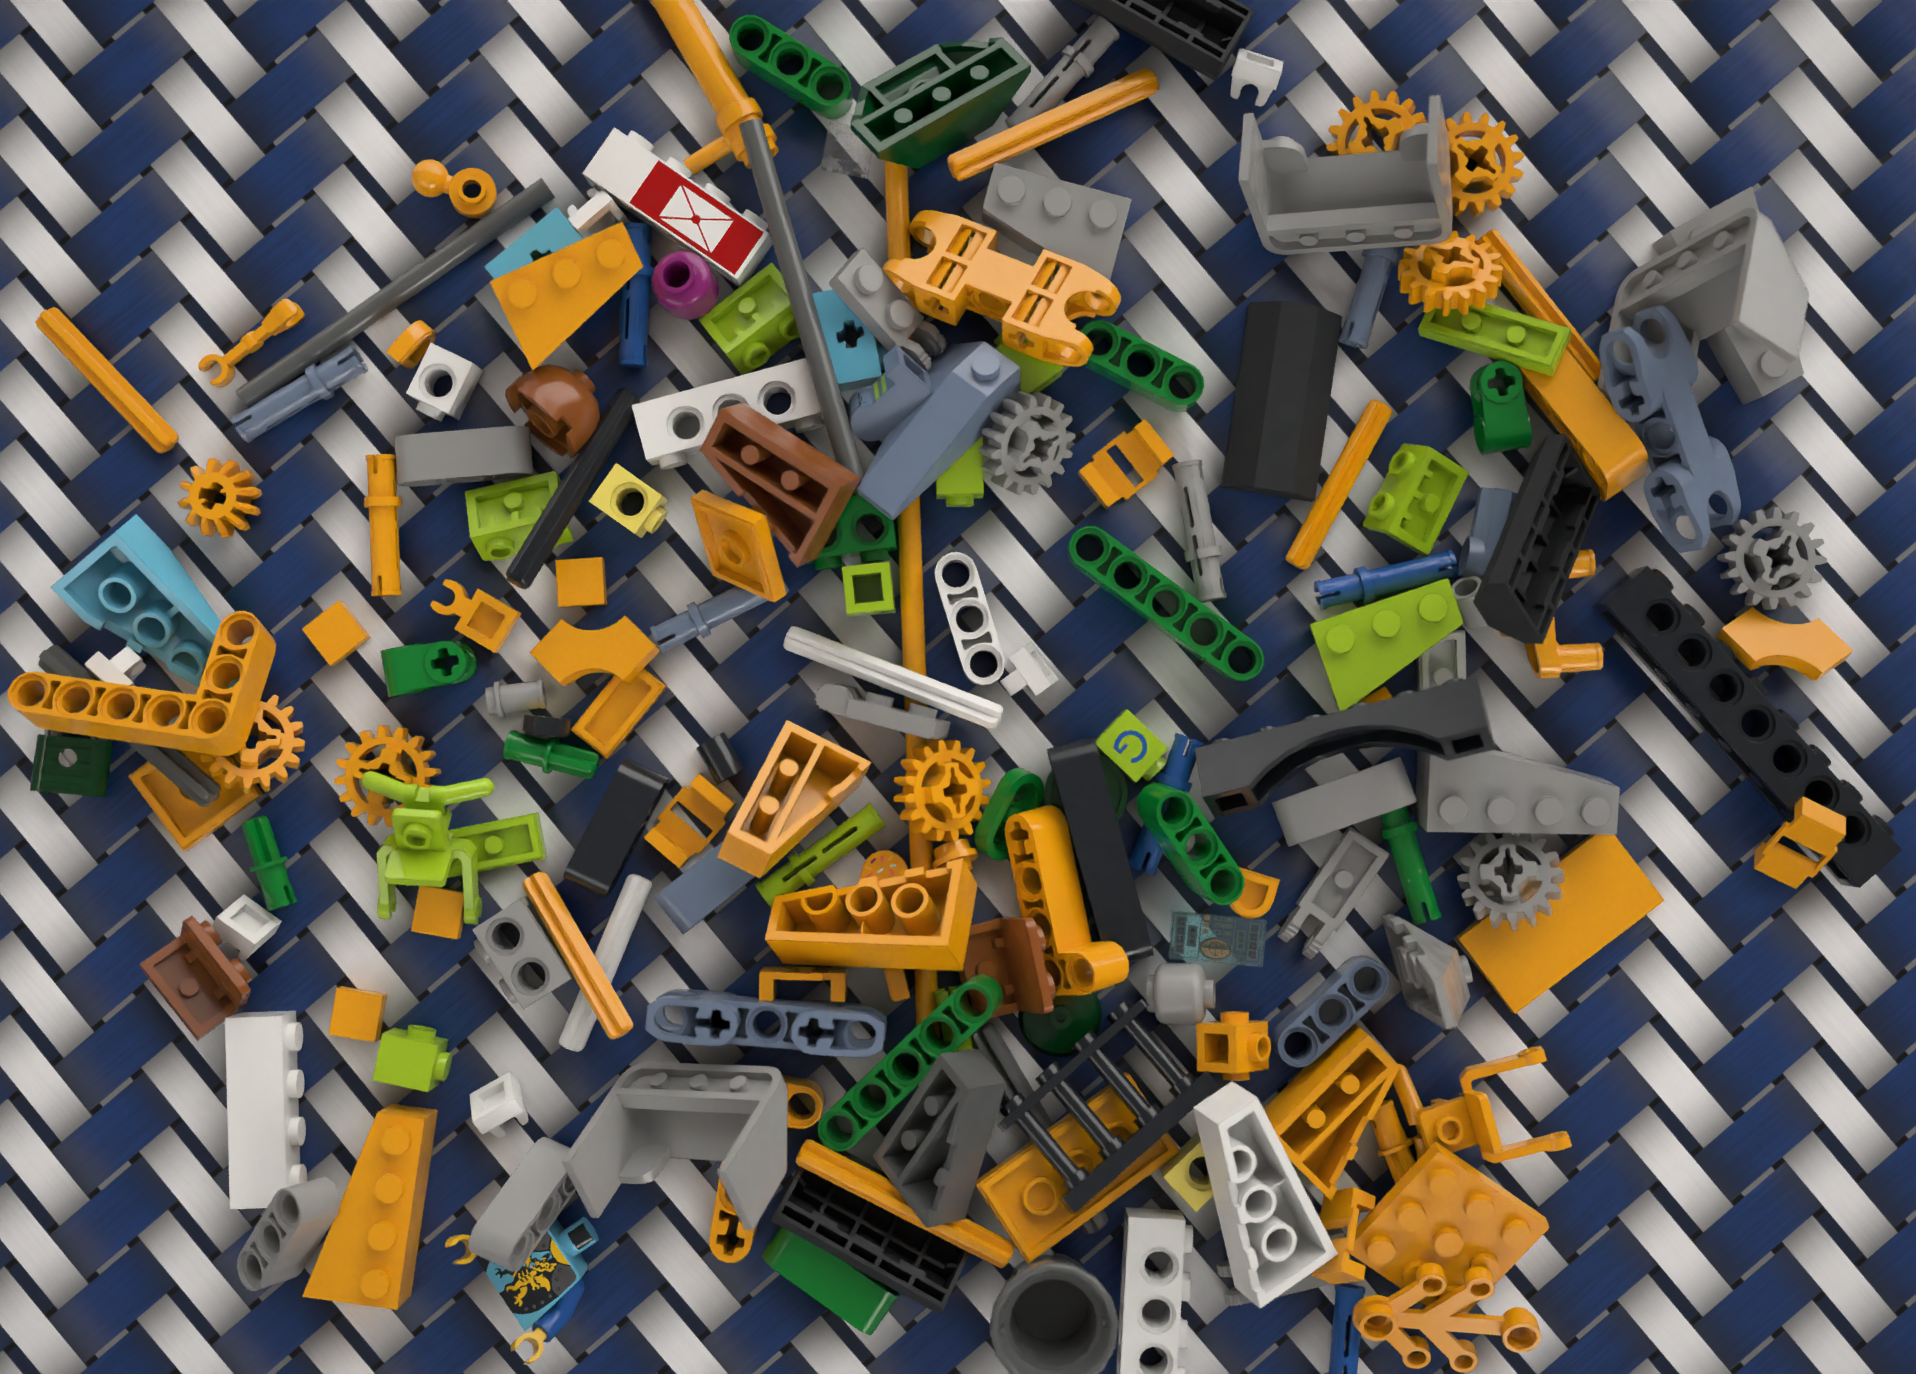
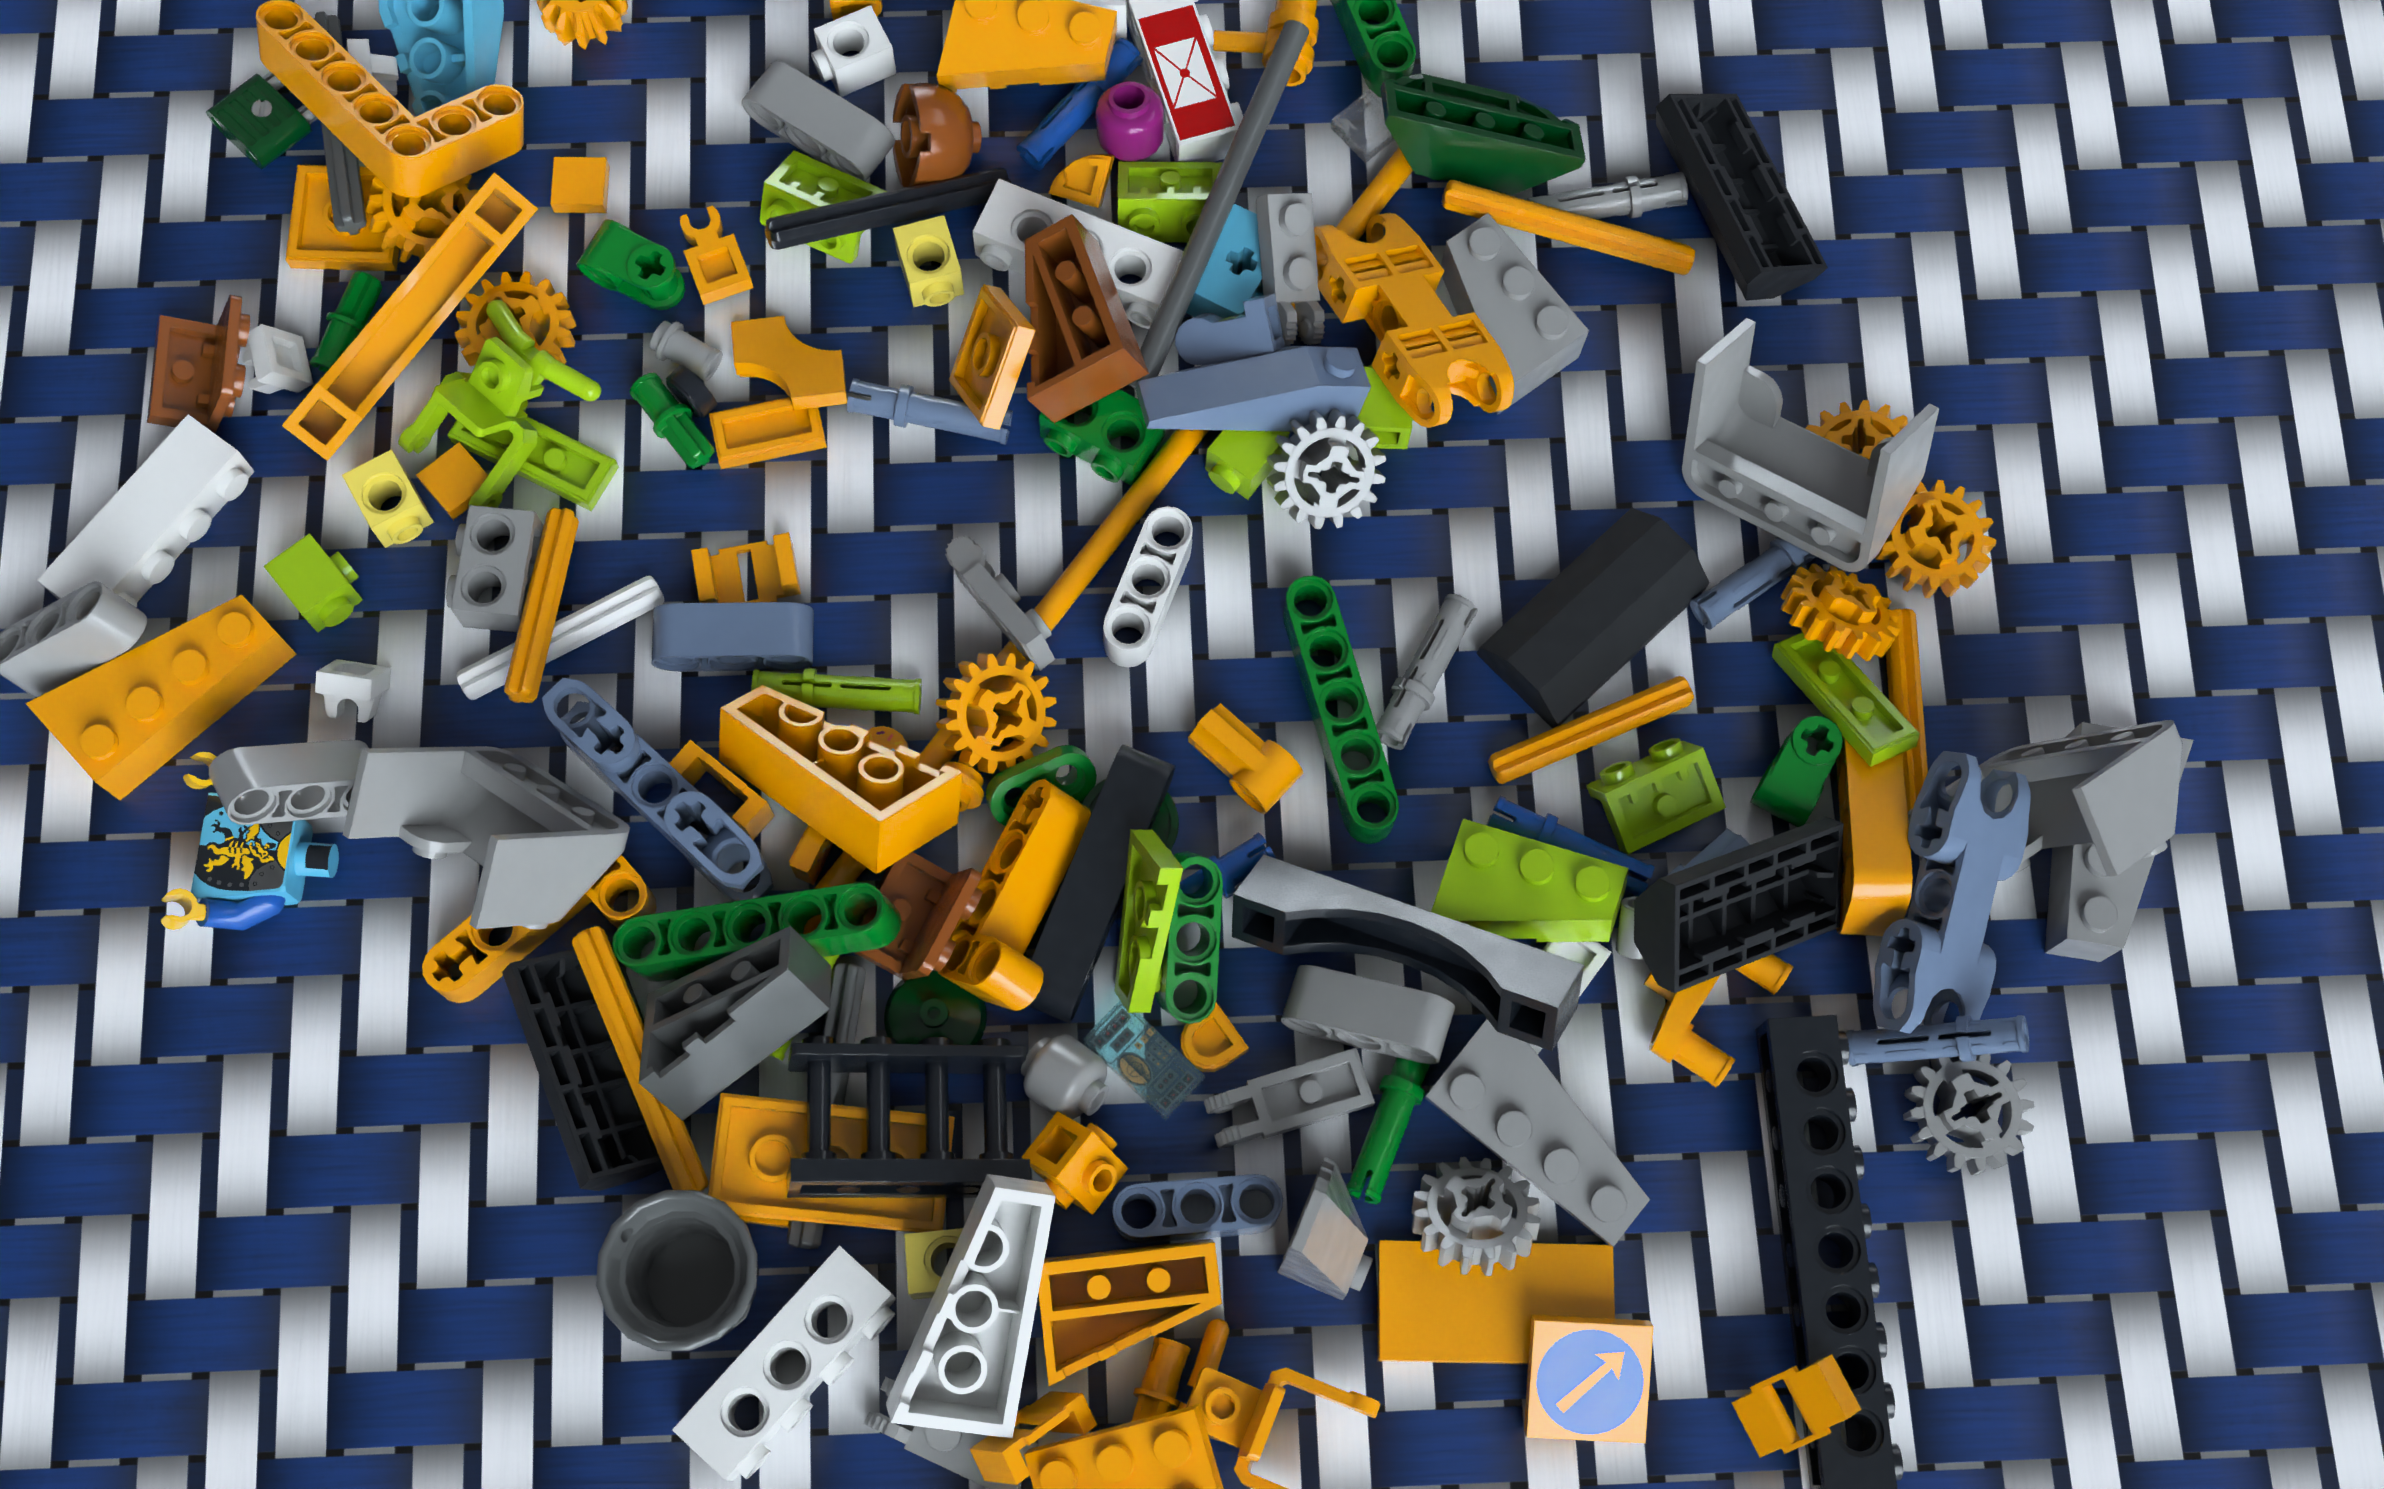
camera: 30 degrees right, 15 degrees down
light orange tile [328,986,387,1042] -> none
light orange pin [364,454,402,596] -> none
light orange tile [555,557,607,608] -> none
black beam [563,757,669,899] -> none
black hinge [696,732,746,785] -> none
light orange wedge [717,720,872,878] -> none
green beam [761,1227,900,1335] -> none
white axle [783,626,1003,729] -> none
lime brick [842,562,896,617] -> none
white tile [1000,642,1059,696] -> none
light orange piece [1078,419,1174,510] -> none
green beam [1080,320,1204,412] -> none
lime brick [1095,709,1168,783] -> none
white tile [1230,48,1283,106] -> none
light orange tile [1716,607,1853,681] -> none
none -> light orange arch [282,172,538,461]
none -> light yellow brick [342,449,434,548]
none -> light orange tile [1049,154,1115,208]
none -> lime wing [1114,829,1183,1013]
none -> light orange piece [1188,703,1304,814]
none -> tile [1524,1315,1654,1443]
none -> sand blue pin [1846,1015,2029,1067]

